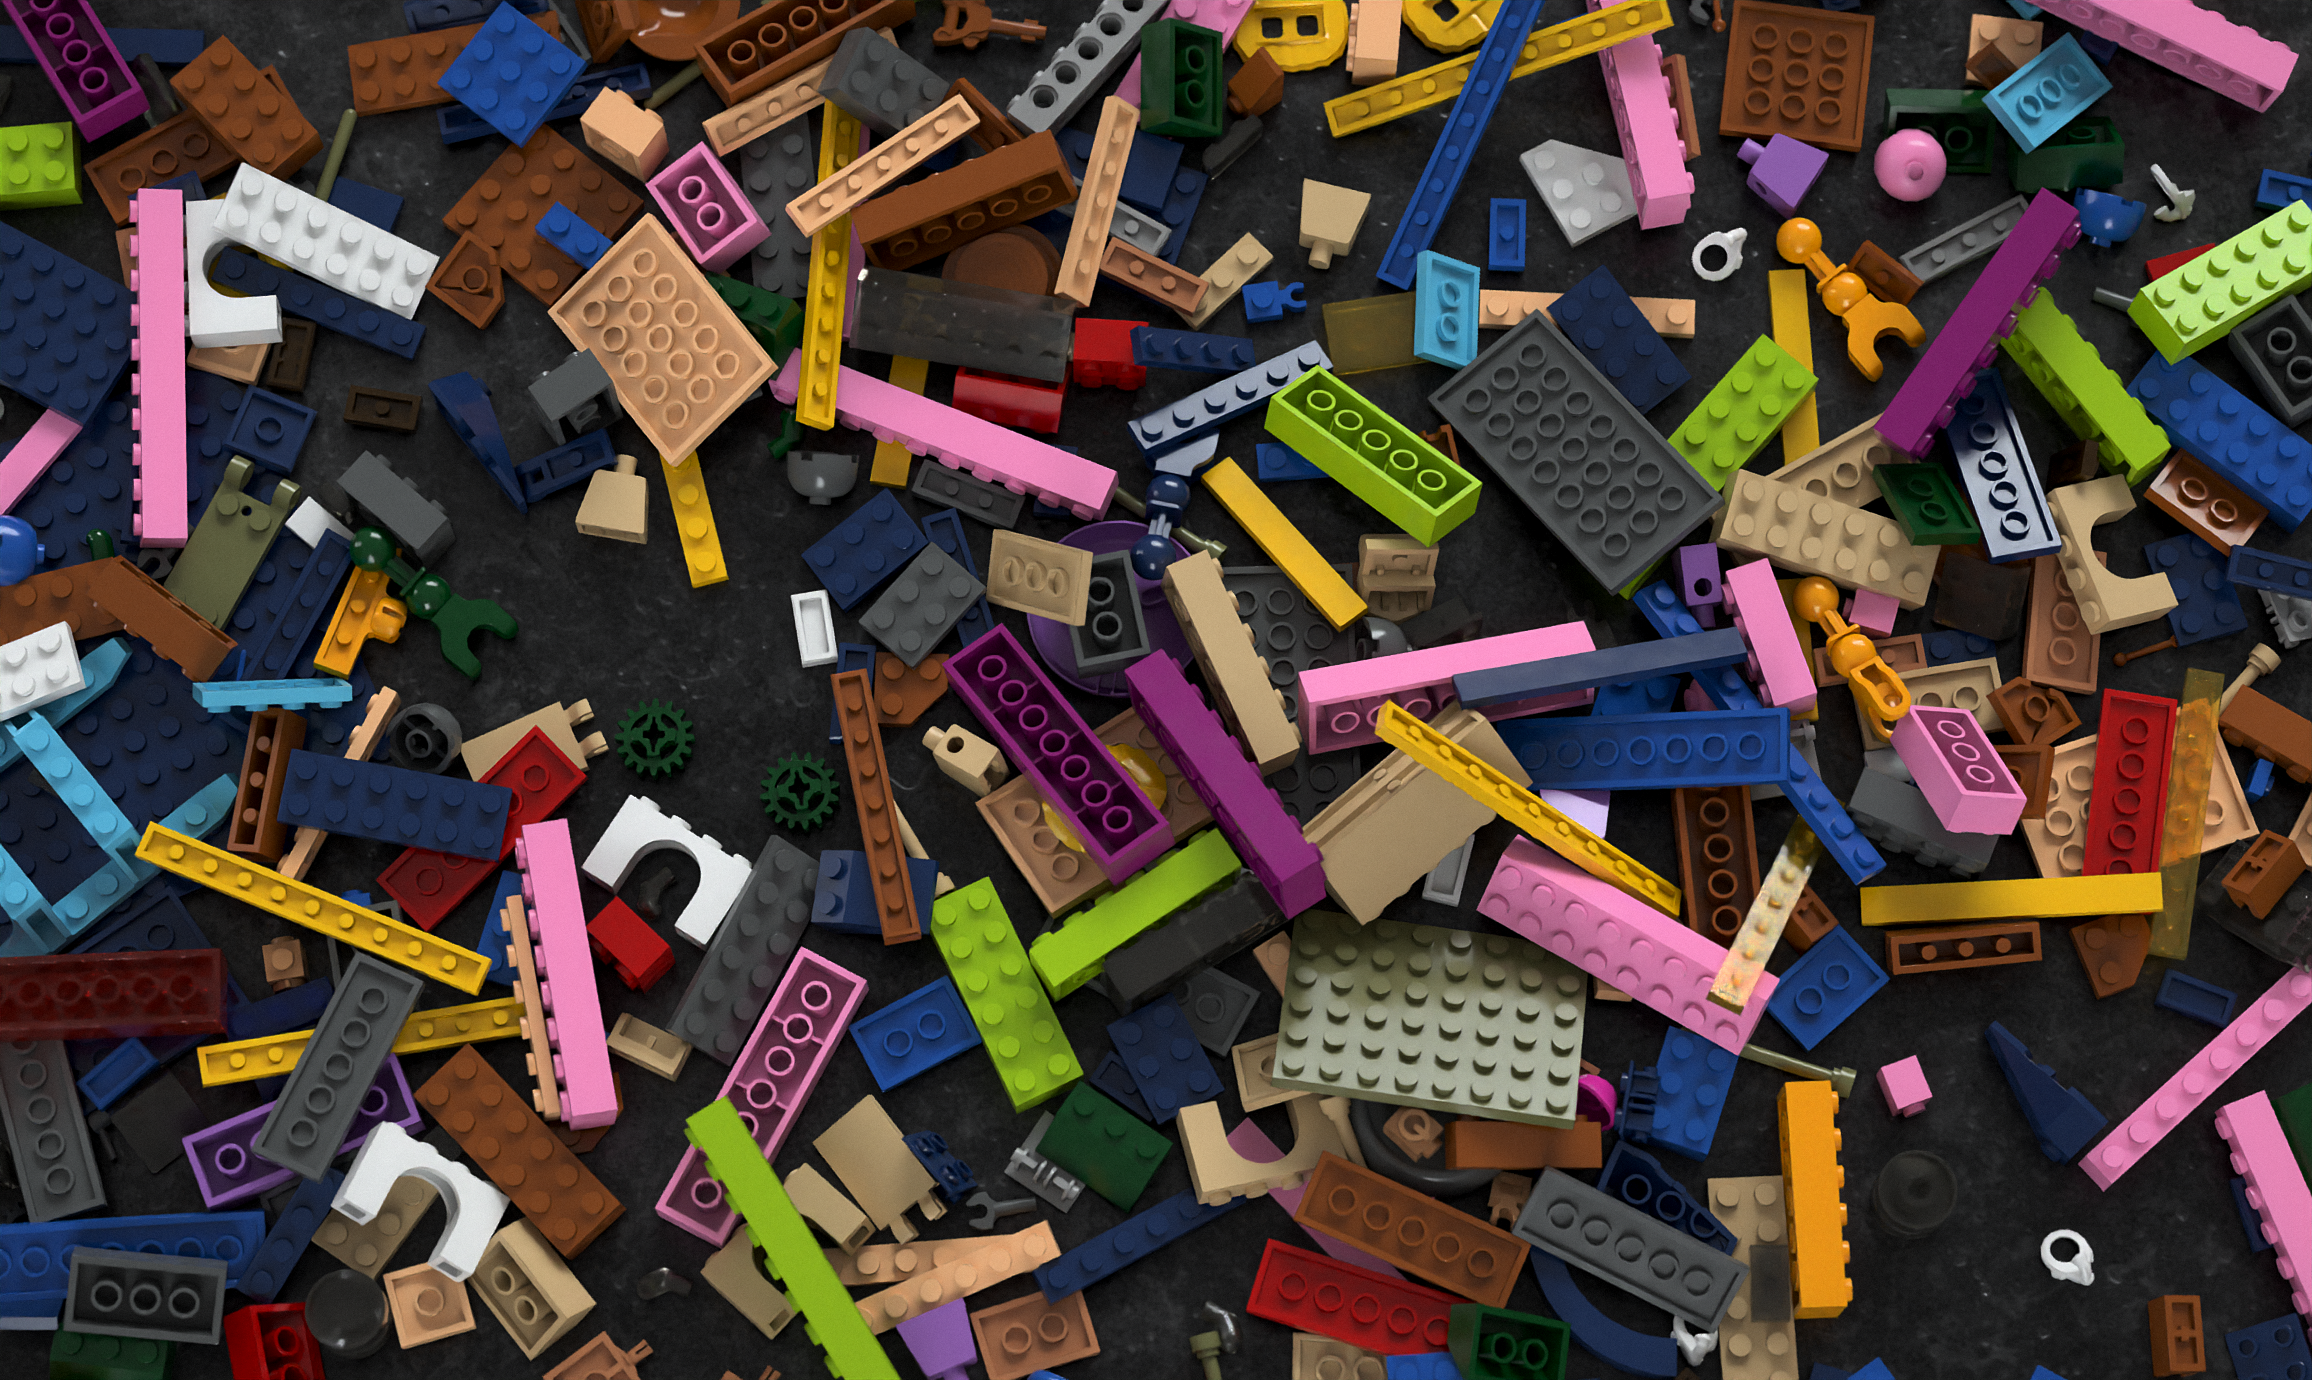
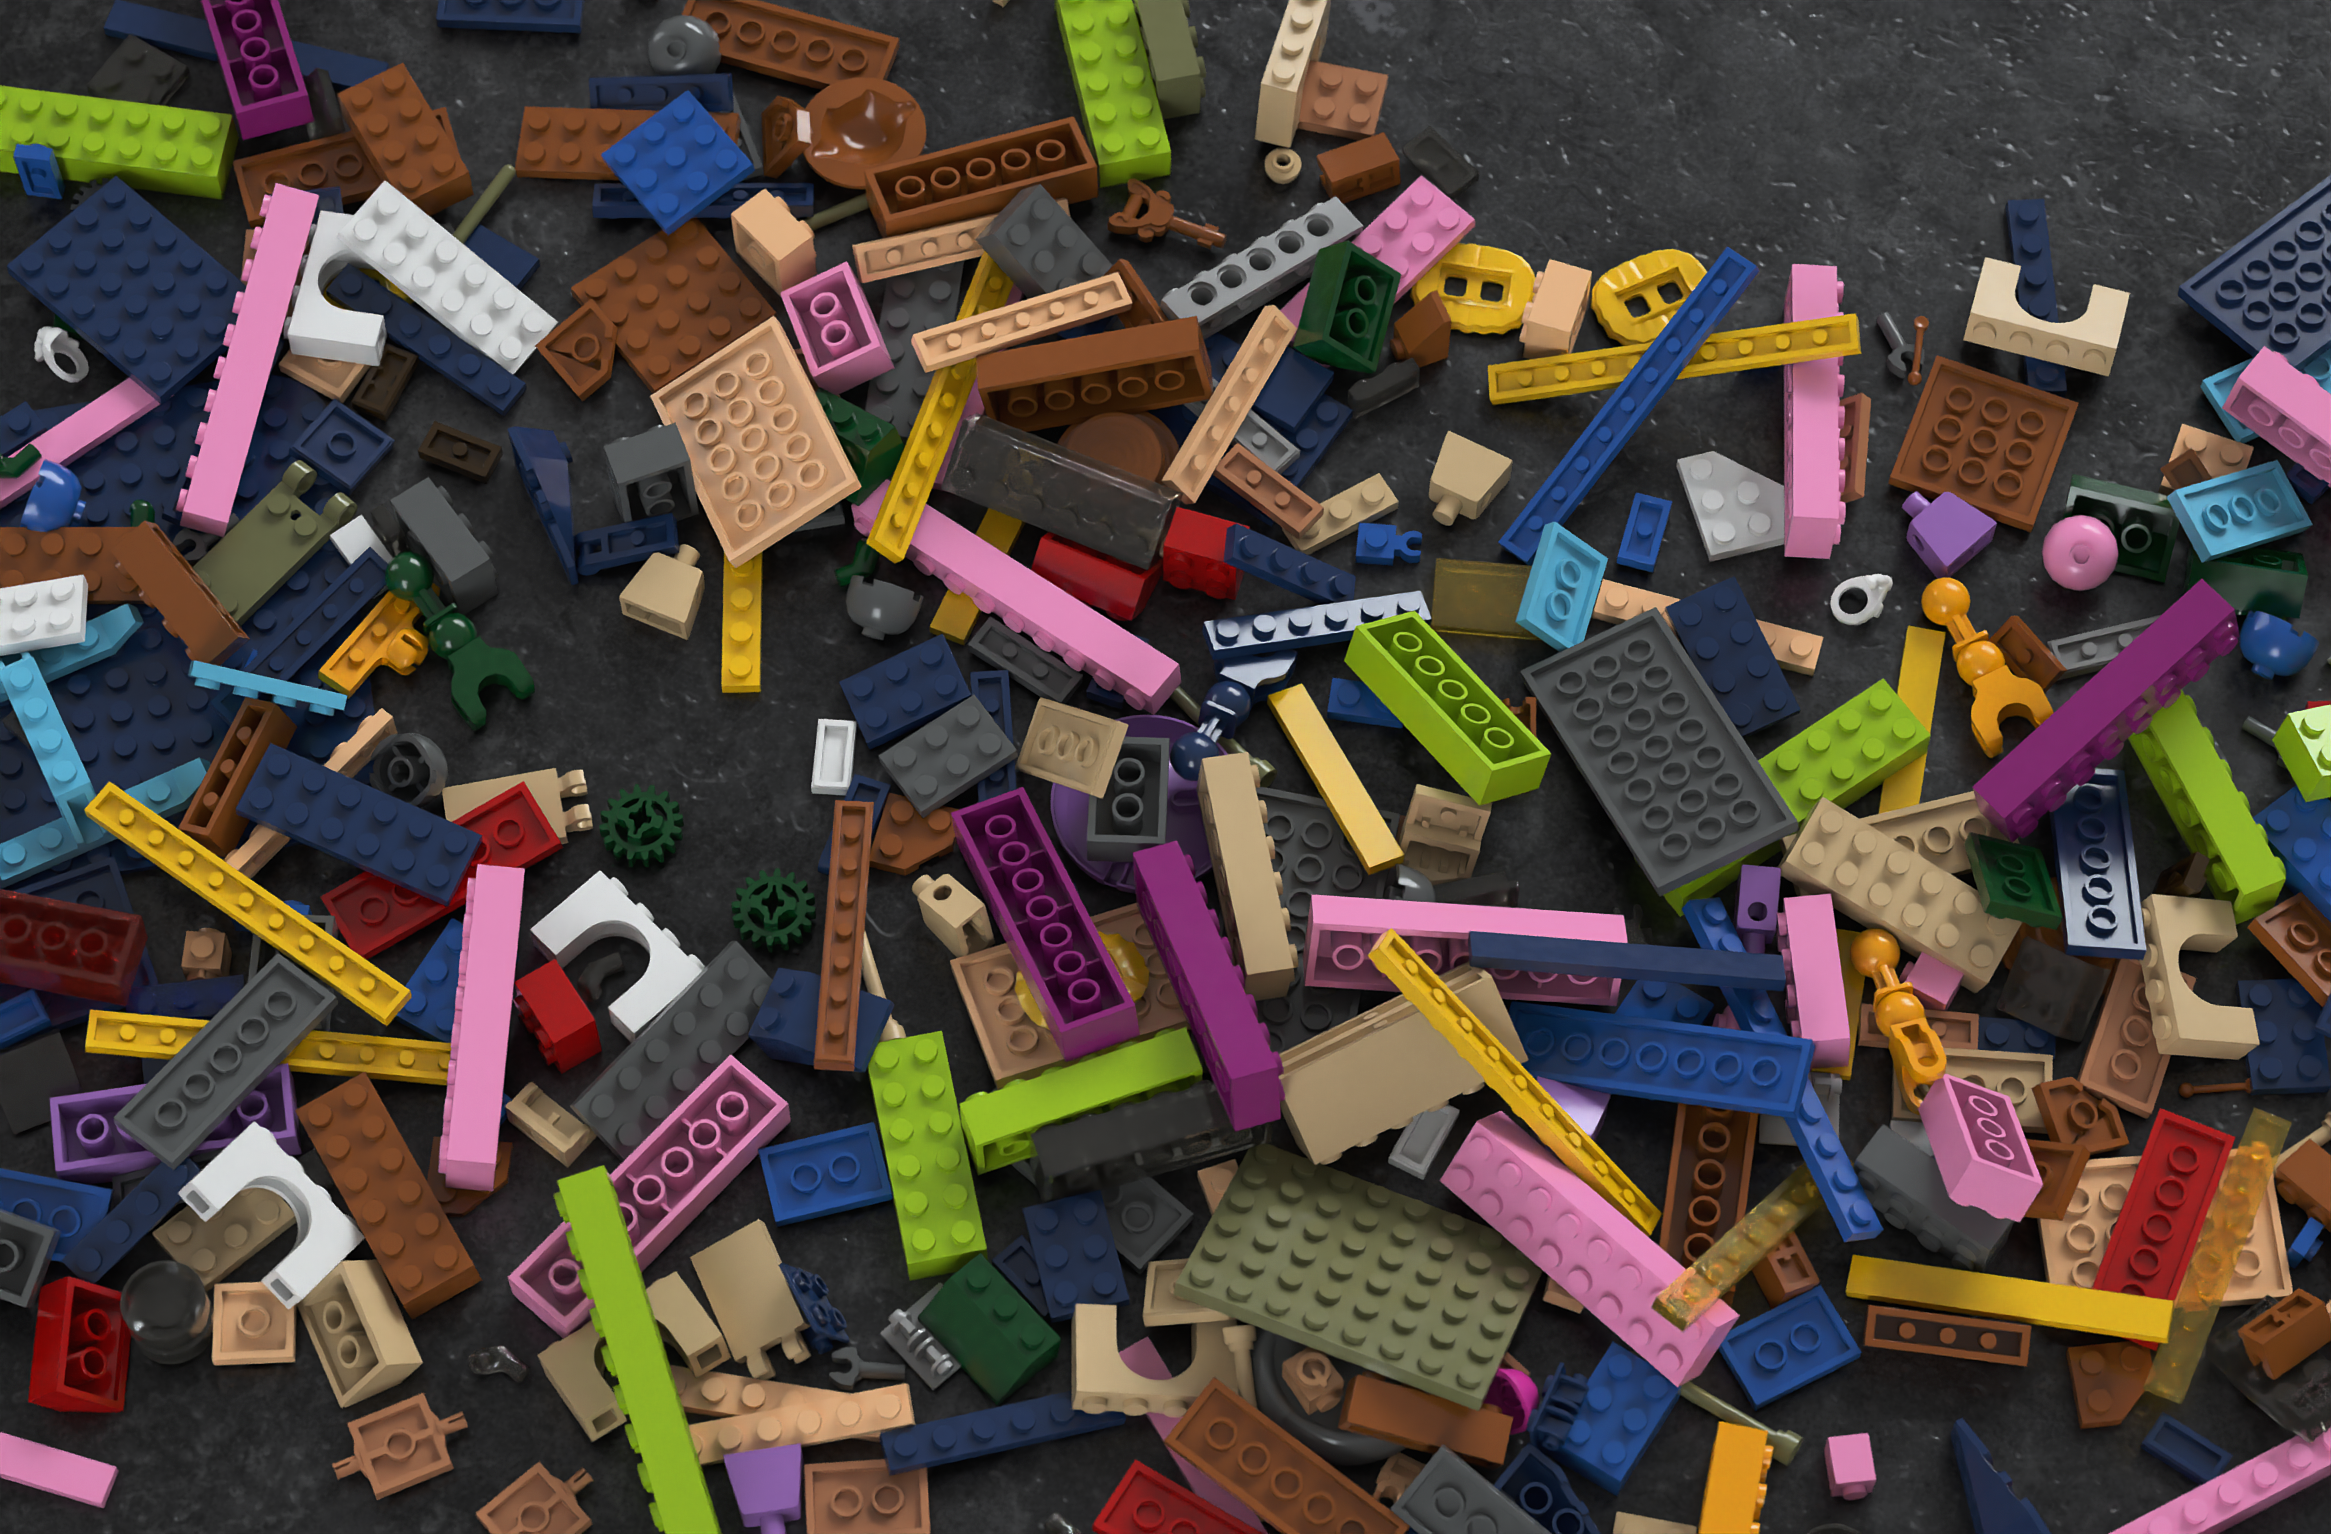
camera: 15 degrees right, 10 degrees down
light nougat plate [500,895,561,1122] -> none
blue plate [534,201,614,271] -> none

